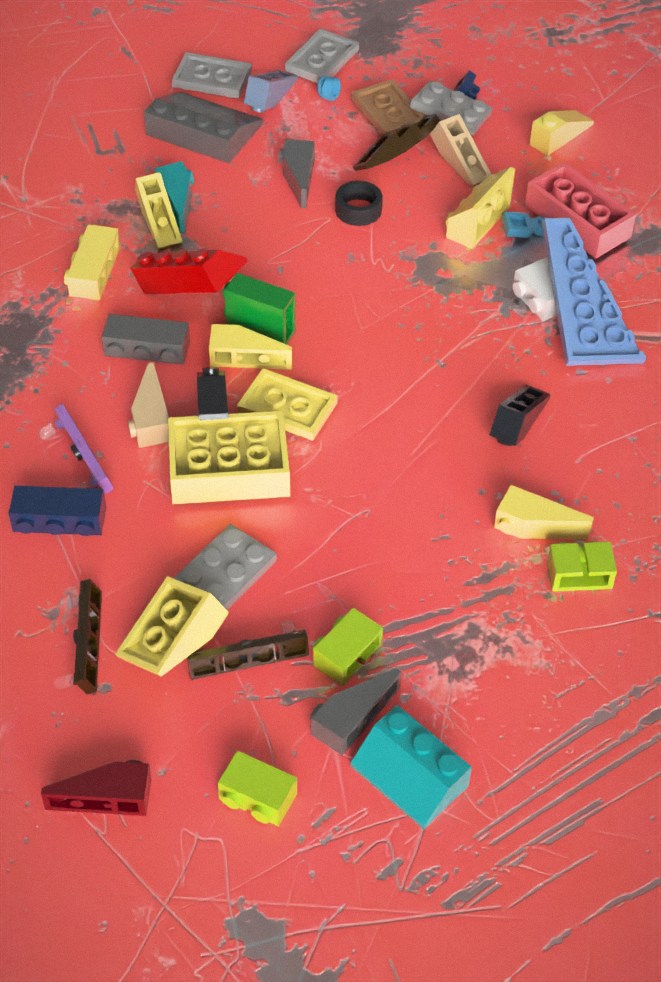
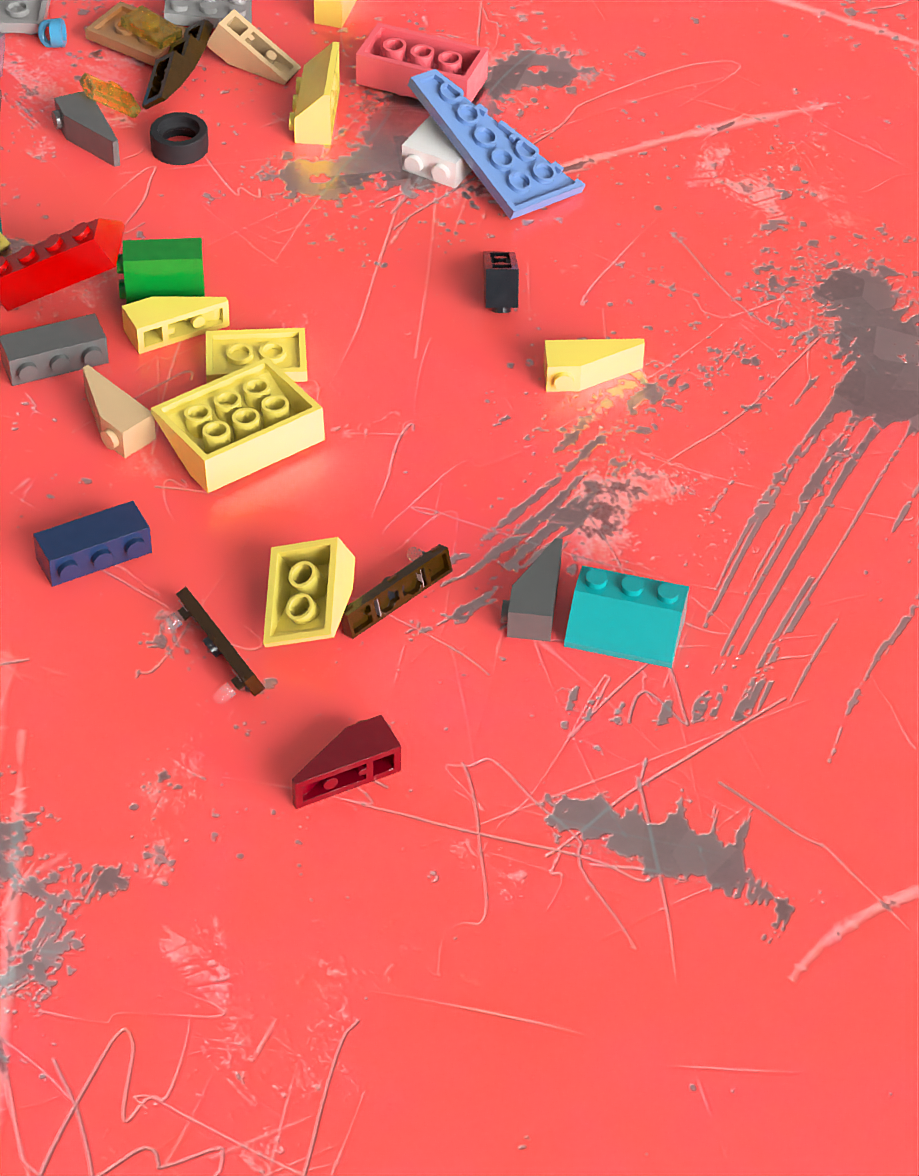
camera: 30 degrees left, 5 degrees down
medium lavender piece [38,404,114,494] -> none
light grey plate [173,524,277,610] -> none
black slope [197,367,228,421] -> none
lime piece [218,750,297,827] -> none
lime piece [312,608,383,686] -> none
dark azure plate [501,211,545,238] -> none
lime piece [547,541,617,592] -> none
none -> clear yellow plate [79,73,141,118]
none -> clear yellow plate [121,5,182,49]

